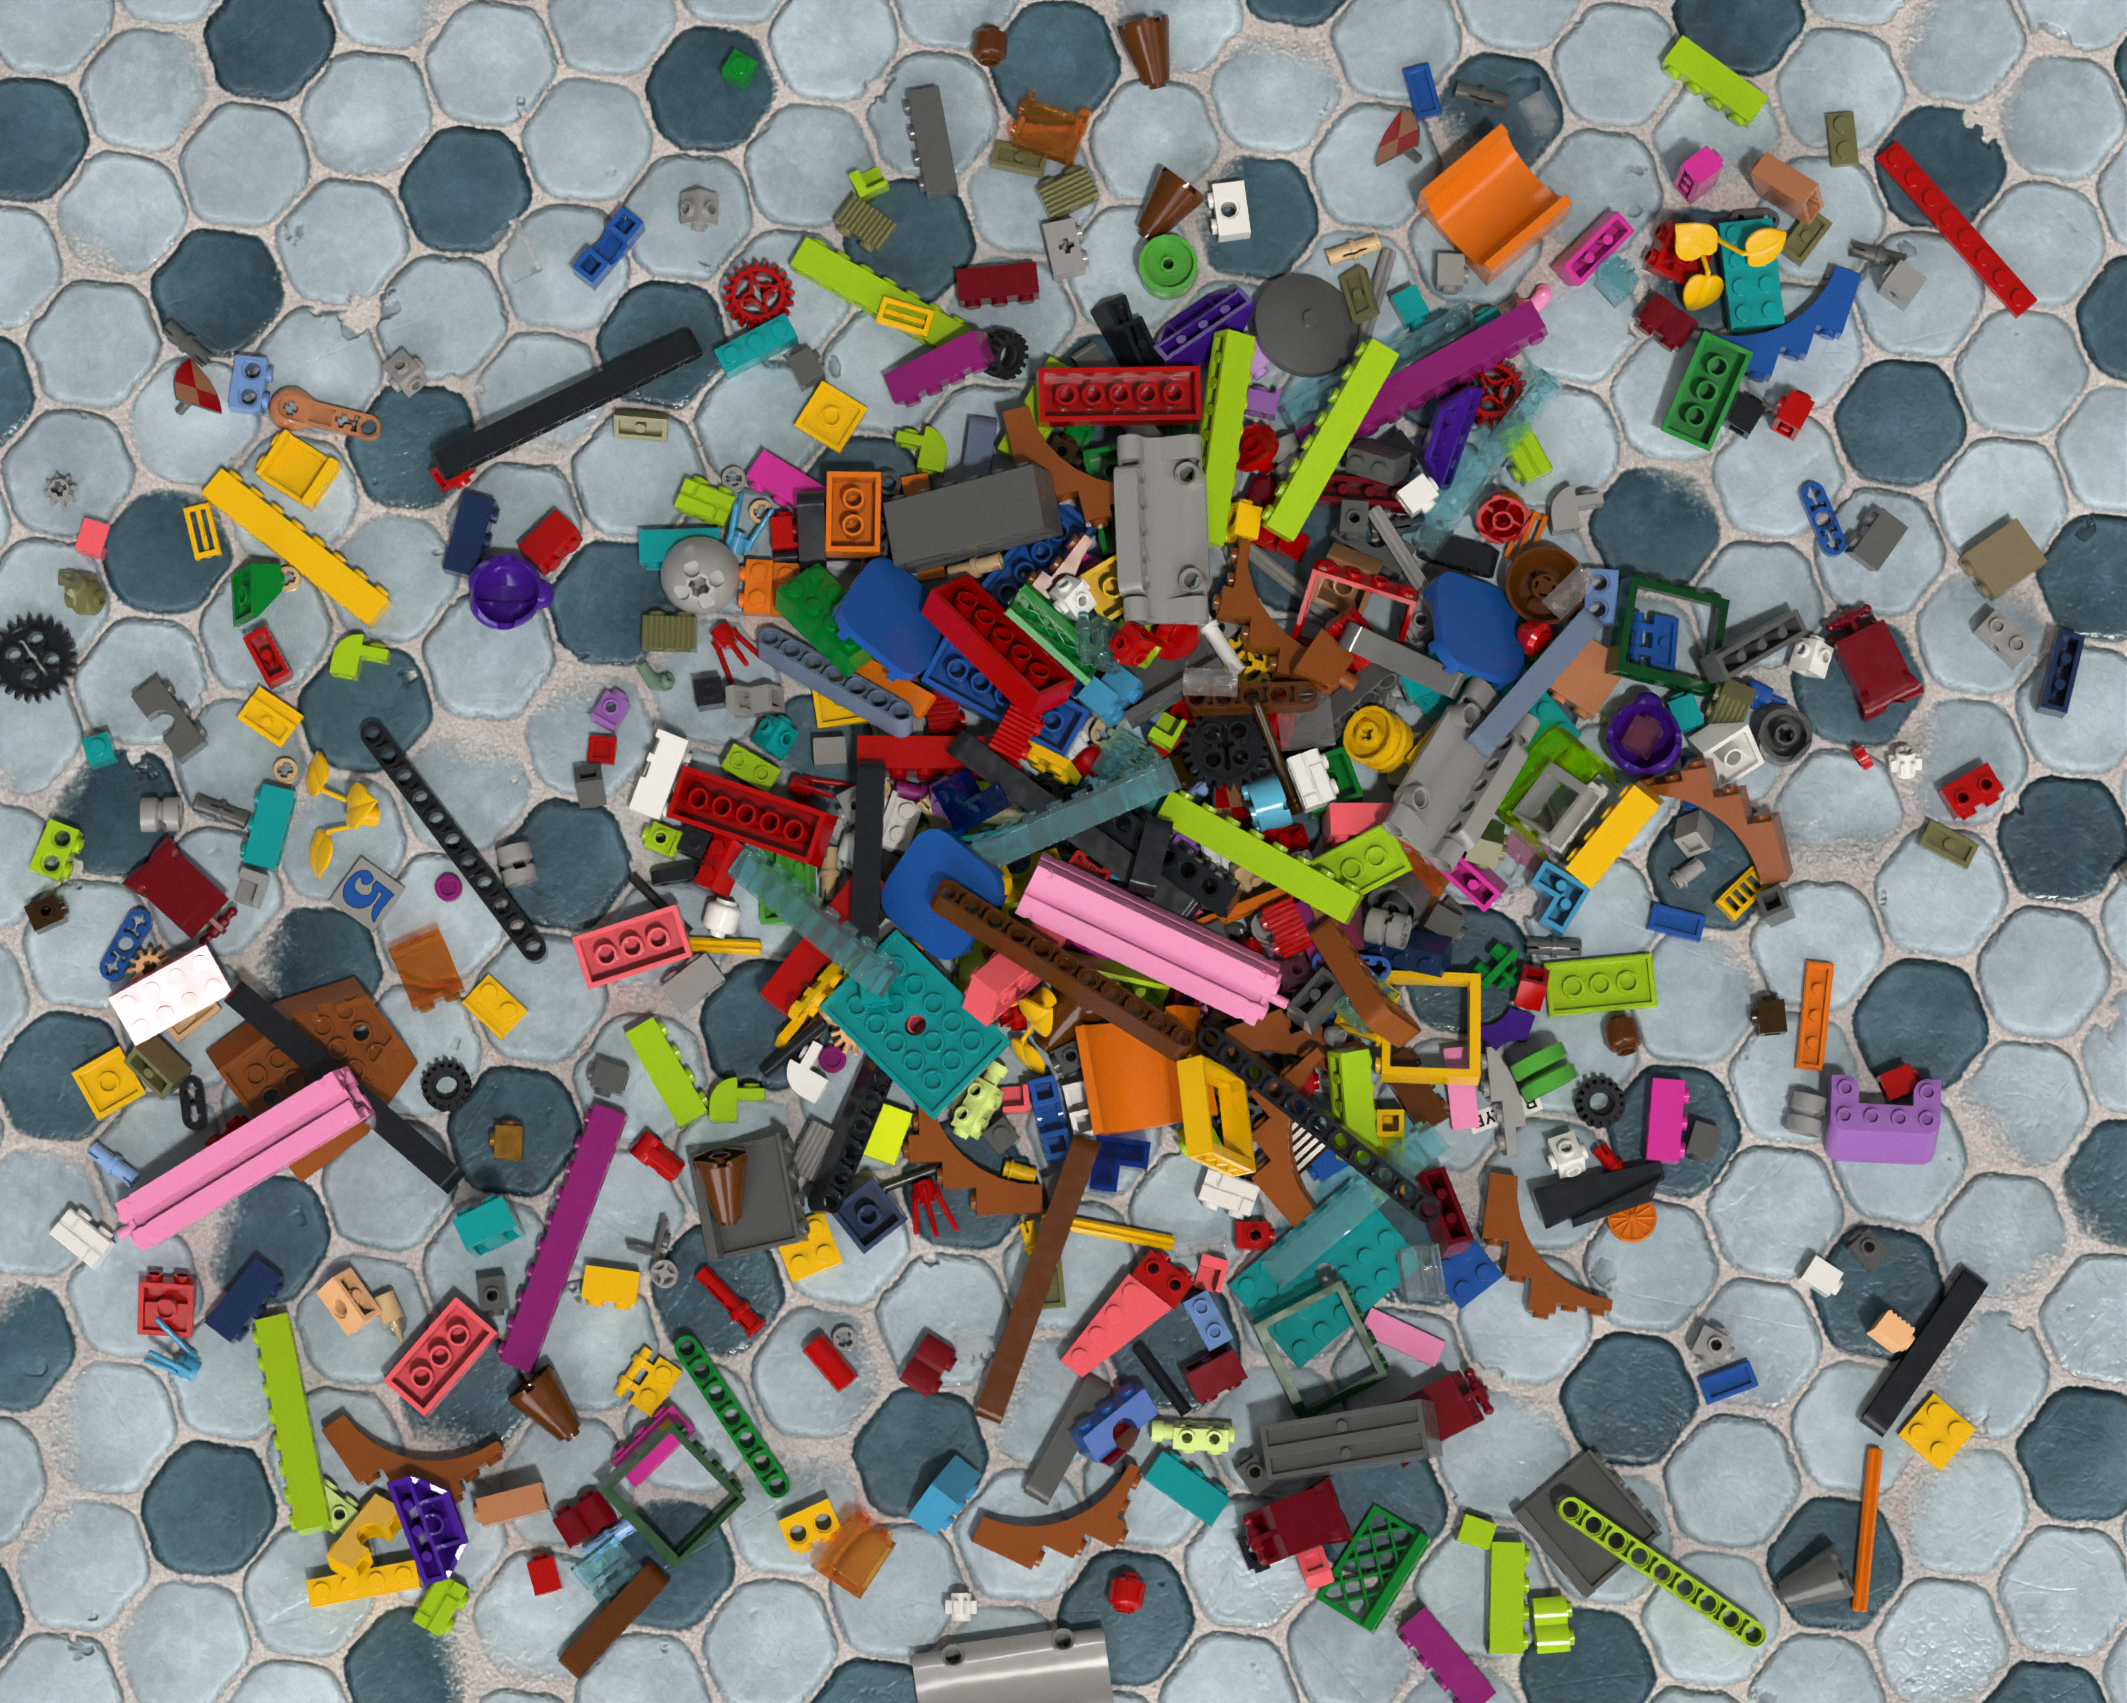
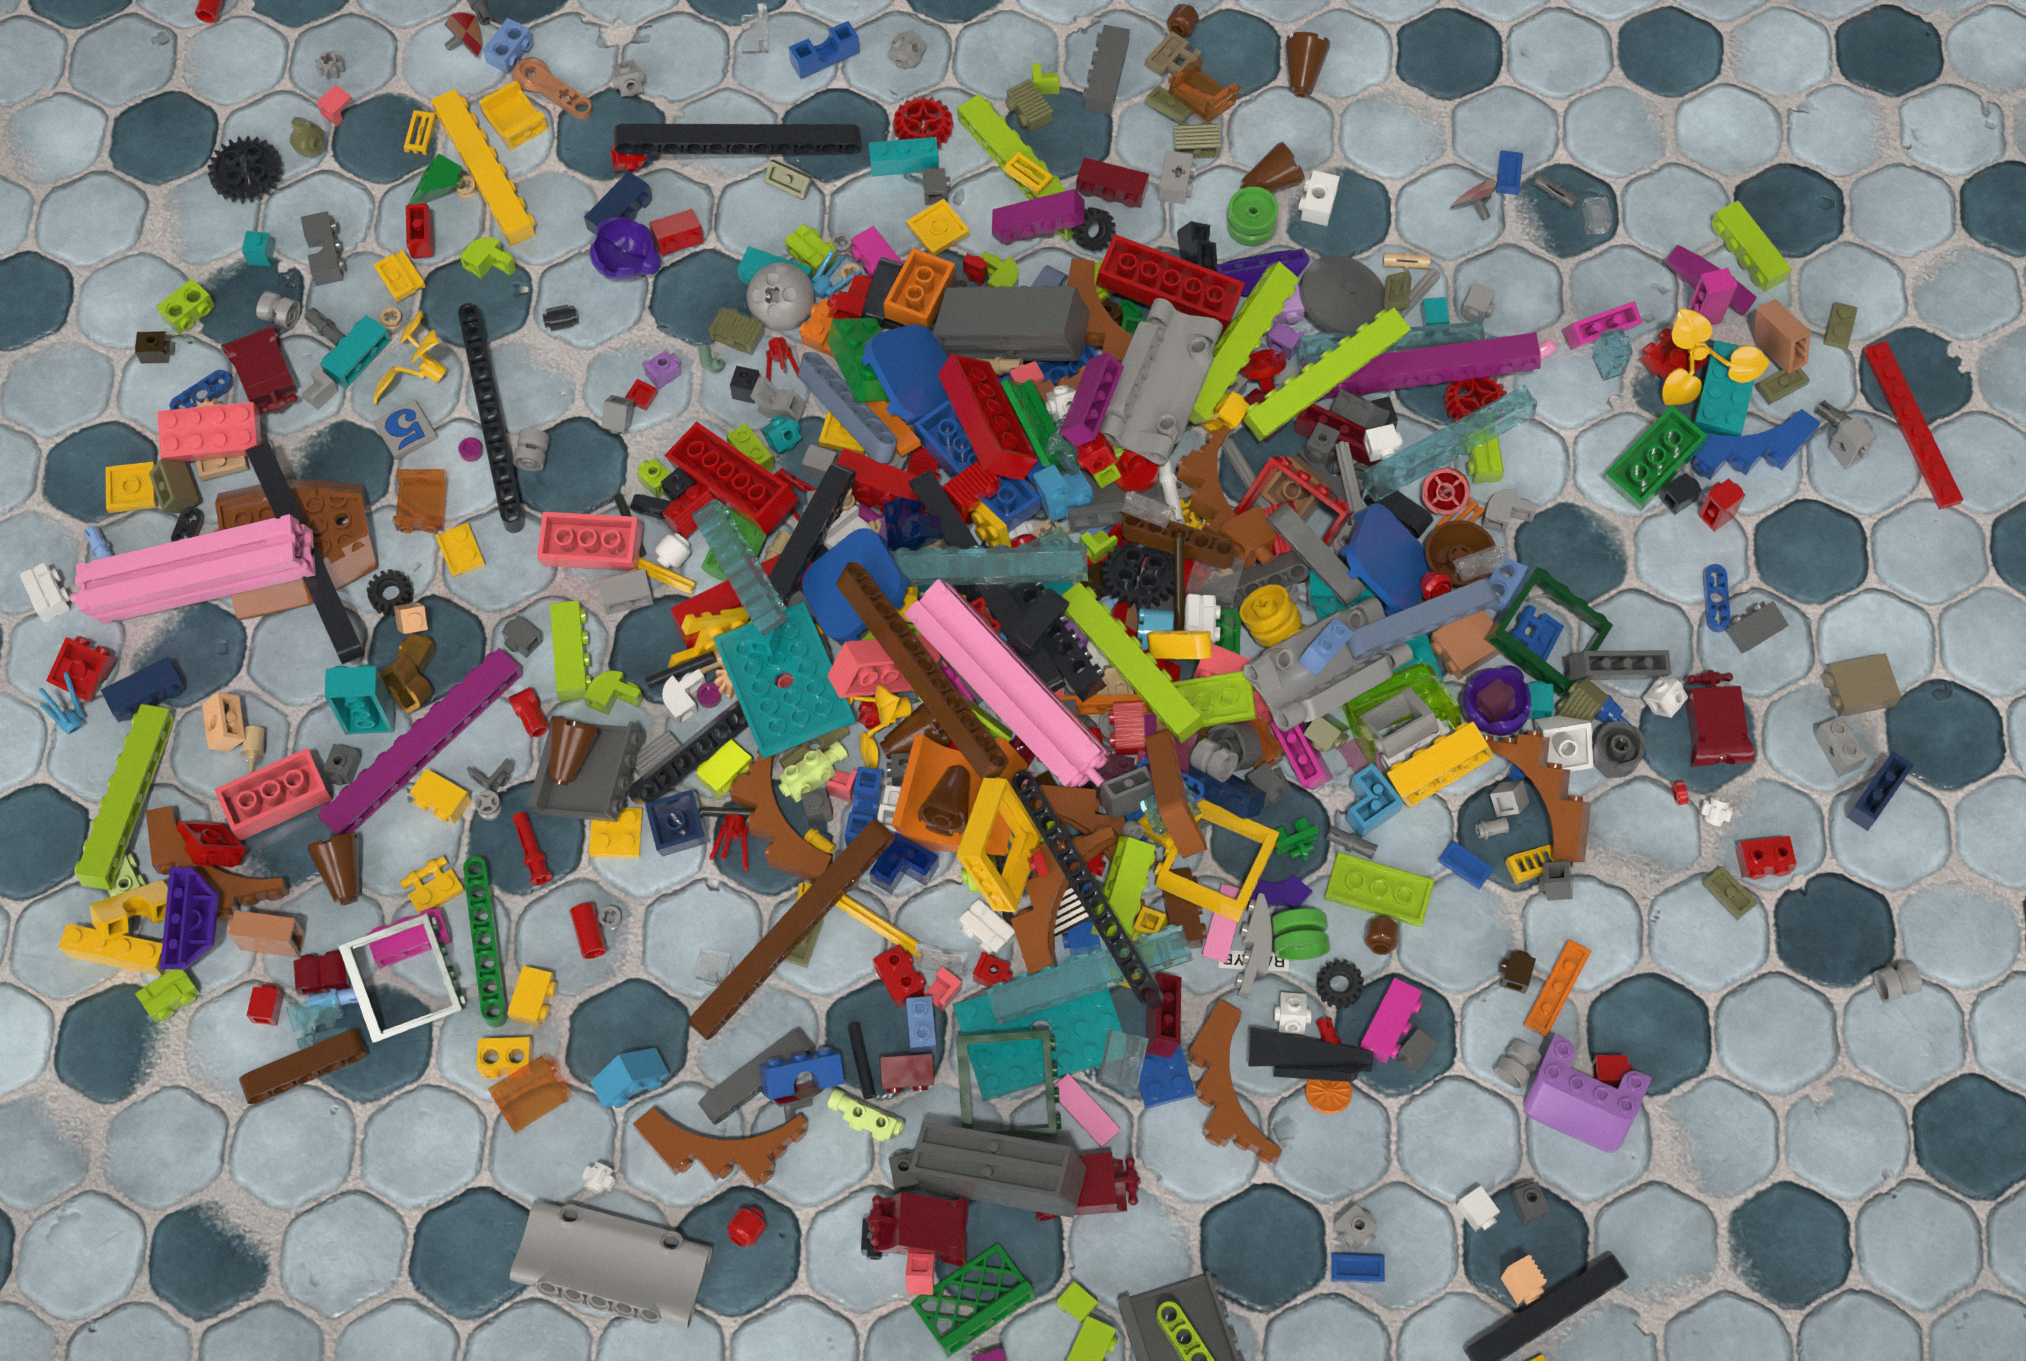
camera: 25 degrees right, 15 degrees down
white wedge [629,729,694,824] -> none
dark red brick [899,1333,958,1398] -> none
coral wedge [1061,1274,1172,1379] -> none
teal brick [1144,1450,1230,1527] -> none
red slope [1251,518,1310,564] -> none
orange piece [1416,124,1572,286] -> none
dark purple wedge [1420,386,1484,490] -> none
red brick [1514,964,1550,1012] -> none
dark red brick [1635,292,1699,353] -> none
none -> red plate [176,820,245,868]
none -> pearl gold brick [380,654,433,713]
none -> light nougat brick [394,602,428,634]
none -> yellow brick [507,966,557,1028]
none -> black brick [542,304,578,331]
none -> red brick [827,290,866,319]
none -> reddish brown cone [918,765,971,837]
none -> red plate [963,253,988,287]
none -> coral panel [1009,361,1044,383]
none -> red plate [1027,847,1049,878]
none -> magenta brick [1060,352,1124,447]
none -> dark tan plate [1145,31,1201,85]
none -> yellow beam [1147,630,1213,659]
none -> medium blue brick [1298,617,1354,676]
none -> magenta slope [1664,244,1757,316]

